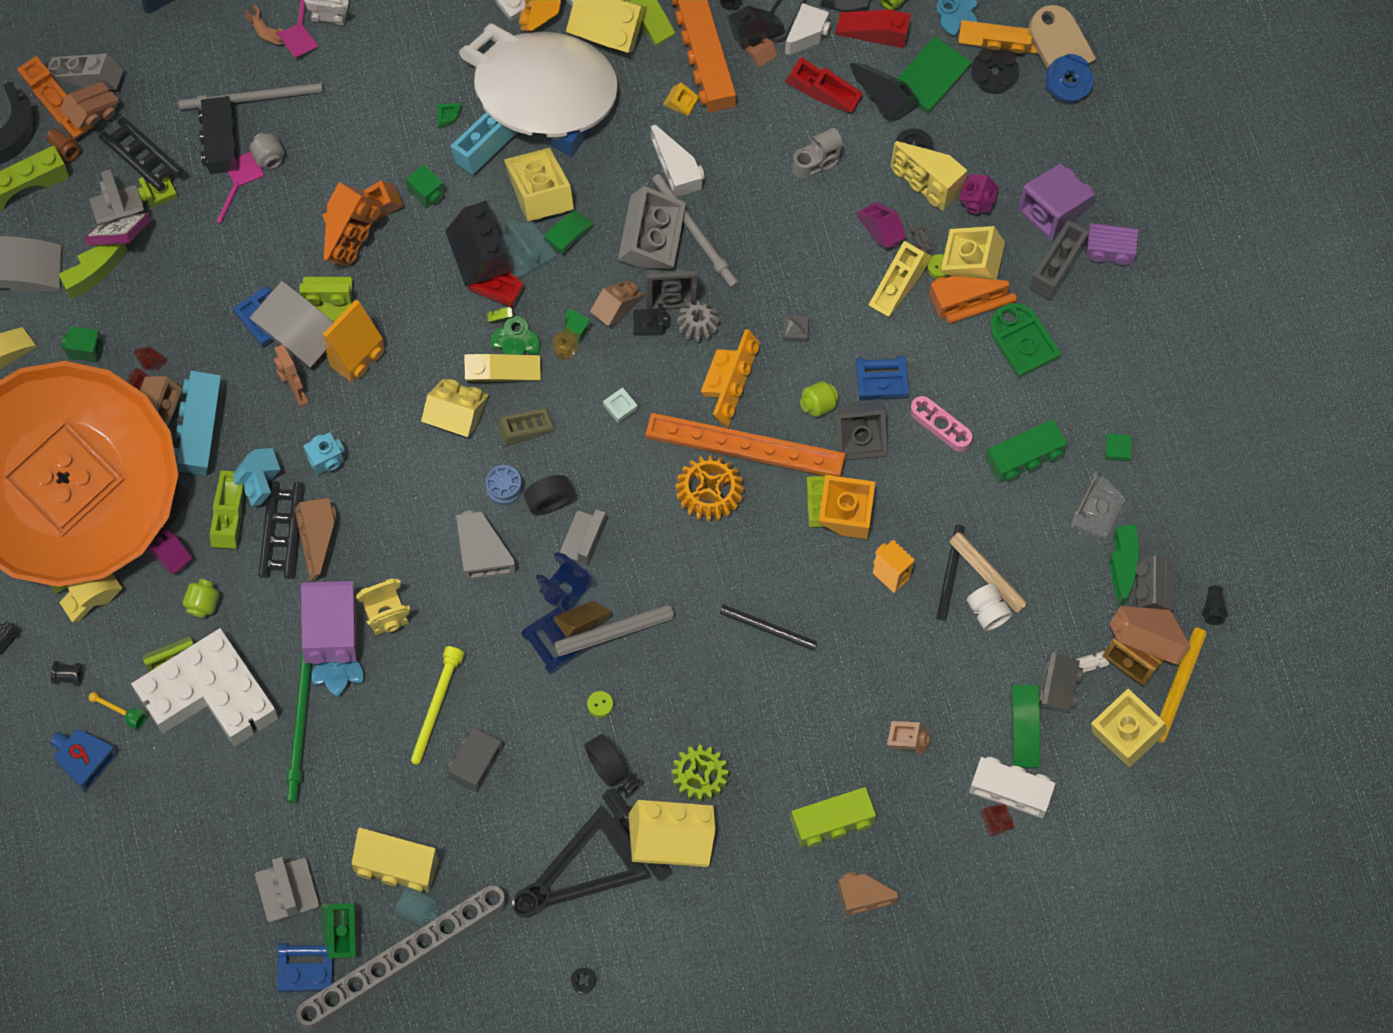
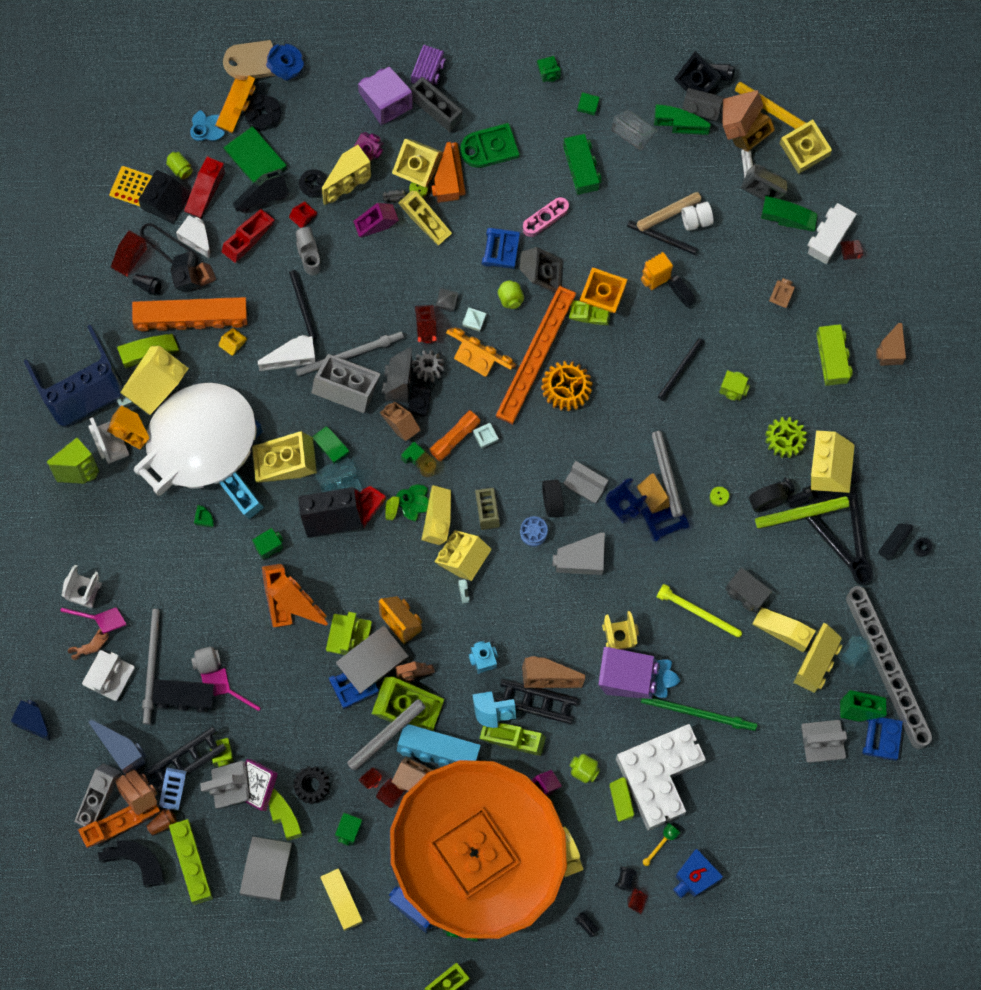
camera: 80 degrees left, 5 degrees up
none -> white bracket [82,650,135,701]
none -> sand blue slope [89,720,146,775]
none -> light blue slope [159,767,187,810]
none -> red slope [289,201,317,228]
none -> black bar [289,270,317,340]
none -> black tyre [293,766,330,804]
none -> light grey axle [347,699,426,770]
none -> lime slope [371,677,444,731]
none -> clear red slope [415,305,437,343]
none -> orange axle [430,410,481,462]
none -> light aqua tile [458,579,470,604]
none -> light aqua tile [462,308,486,332]
none -> green bracket [537,56,561,82]
none -> clear red slope [628,888,648,914]
none -> black beam [667,274,696,308]
none -> black slope [674,51,721,94]
none -> lime brick [719,370,750,401]
none -> light yellow slope [752,607,815,652]
none -> lime axle [755,496,850,528]
none -> black slope [878,524,913,561]

